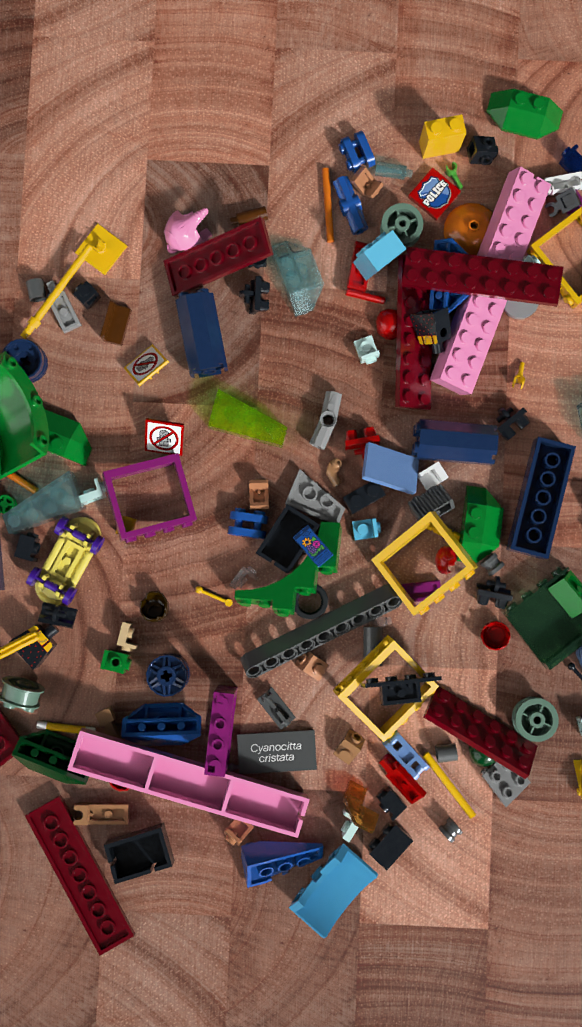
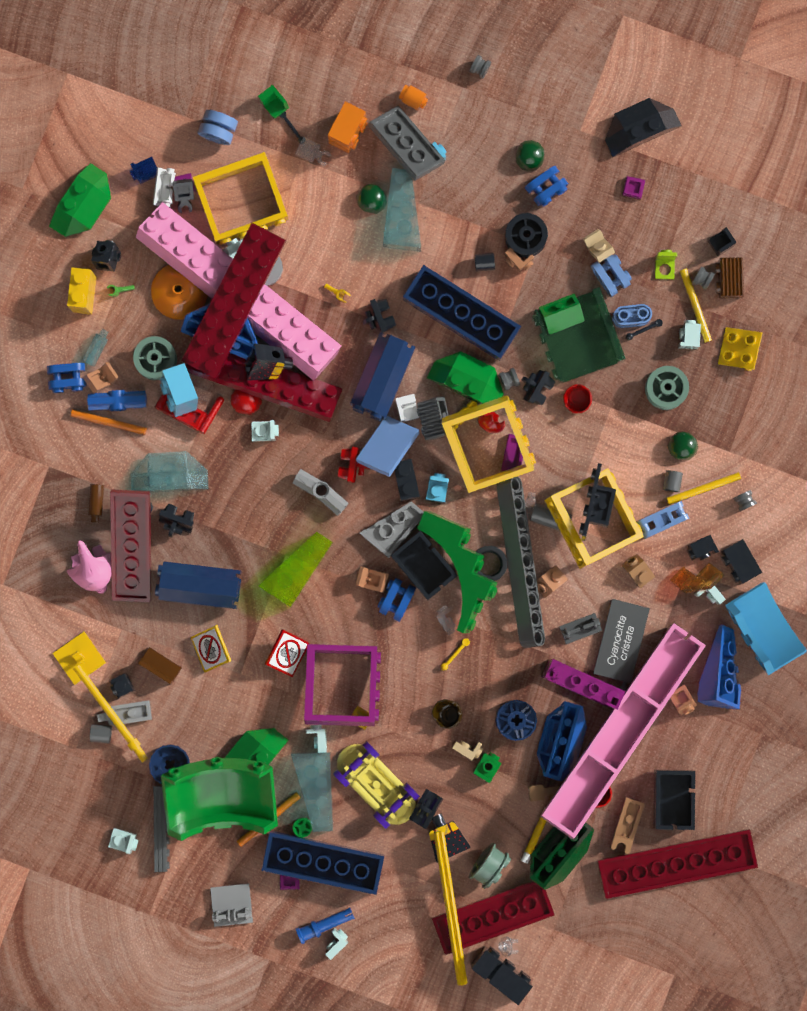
camera: 70 degrees left, 0 degrees up
black brick [14,532,41,562] -> none
tile [293,525,333,568] -> none
medium nougat arm [326,458,342,487] -> none
red hinge [379,753,427,804] -> none
tile [408,167,461,221] -> none
dark red plate [423,686,538,779] -> none
light grey hinge [481,762,531,807] -> none

